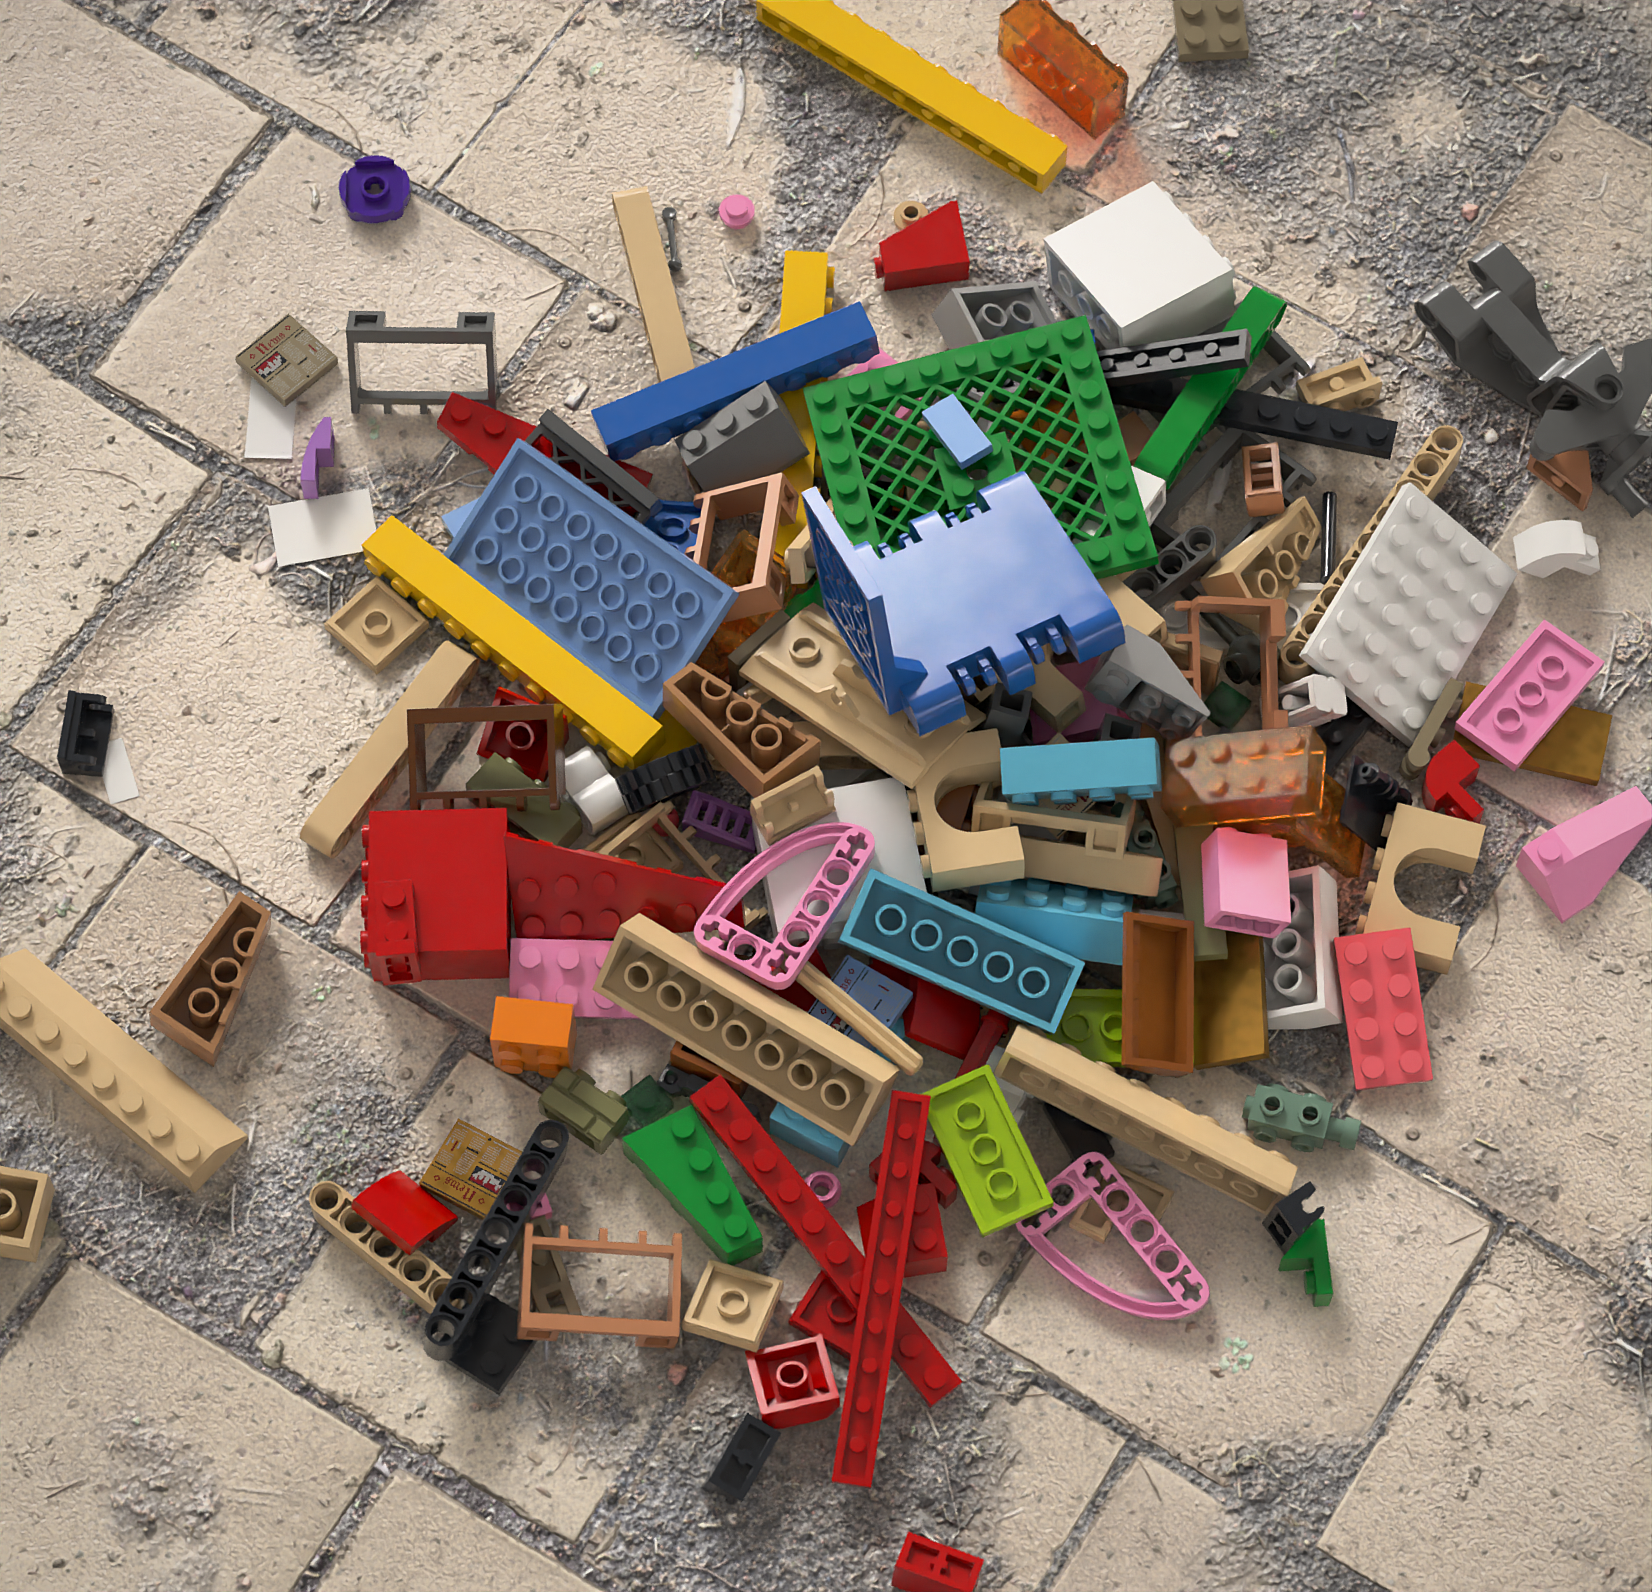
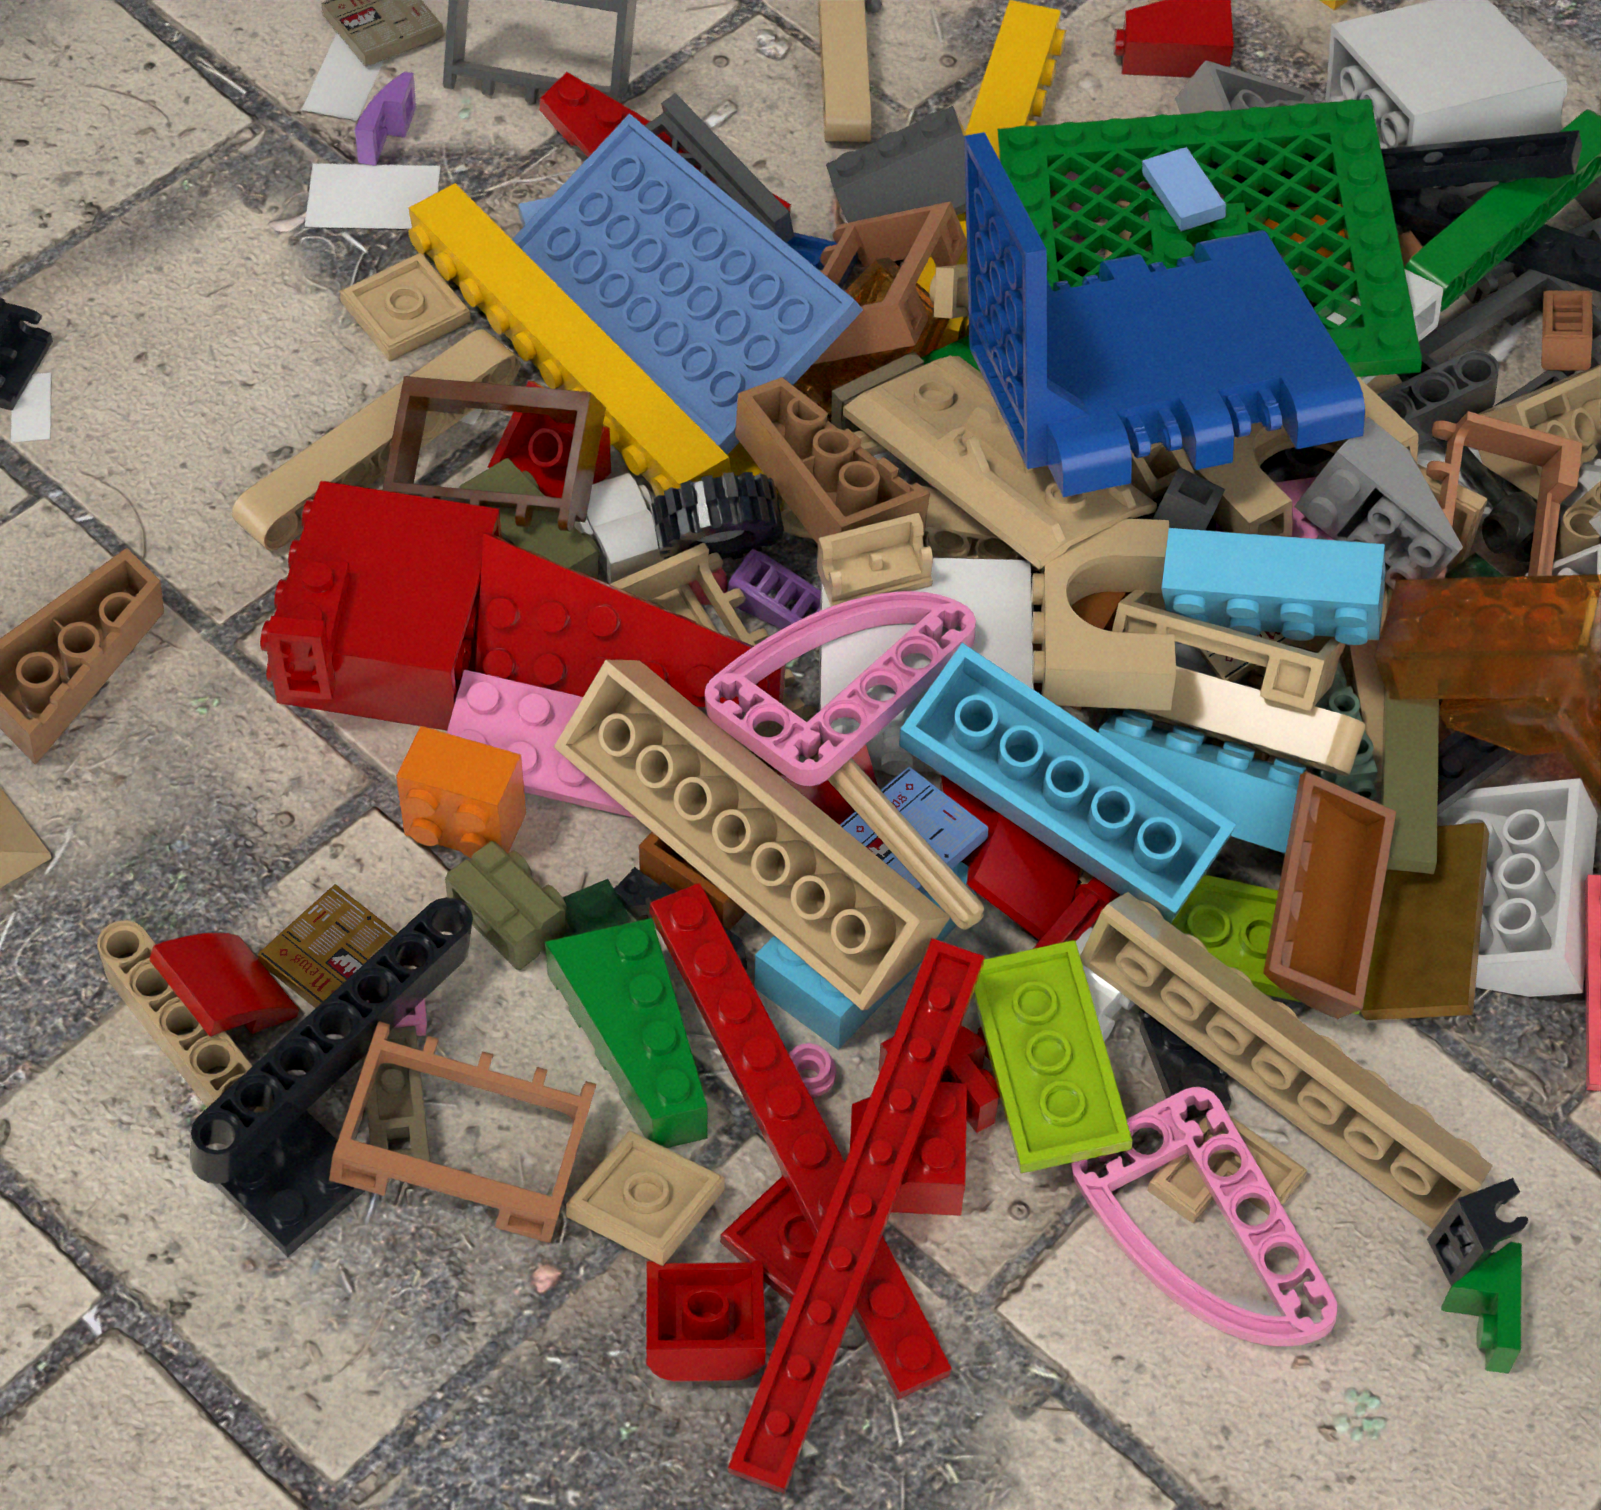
camera: 10 degrees right, 10 degrees down
blue brick [590,301,880,462] -> none
black hinge [701,1413,781,1505] -> none
bright pink brick [1201,827,1291,938] -> none
sand green brick [1242,1083,1362,1152] -> none

